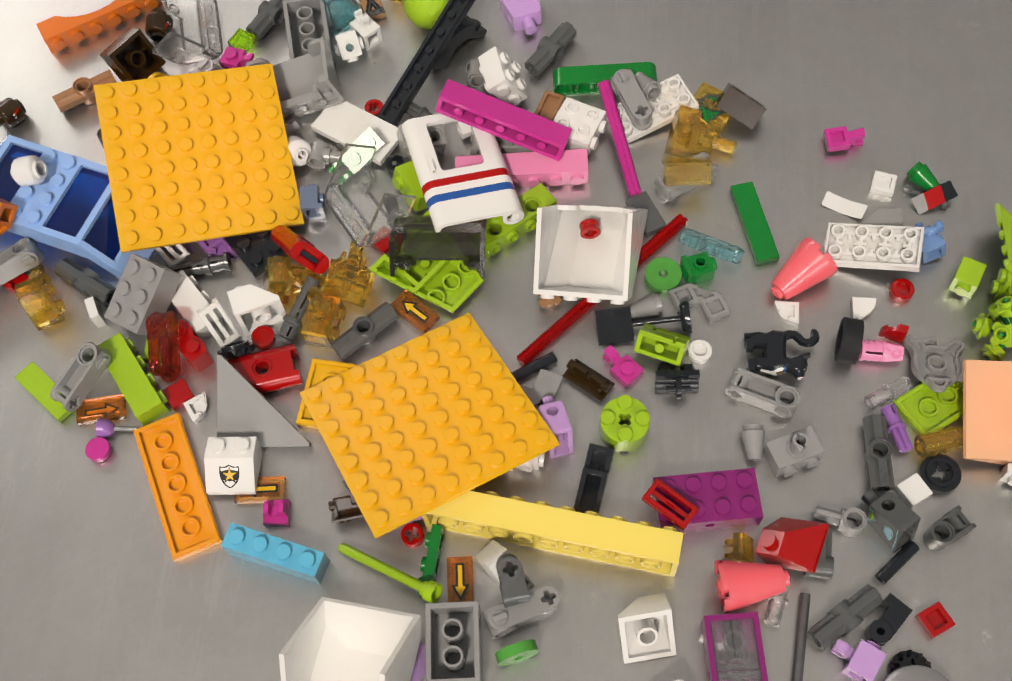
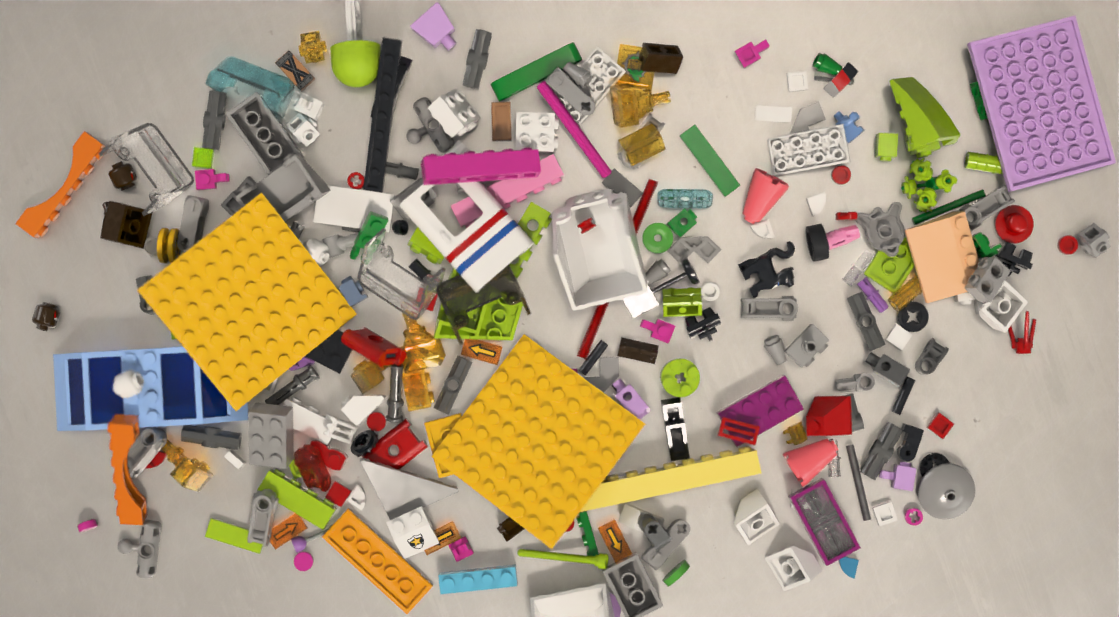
camera: 30 degrees left, 25 degrees up
medium nougat piece [52,69,117,113] -> none

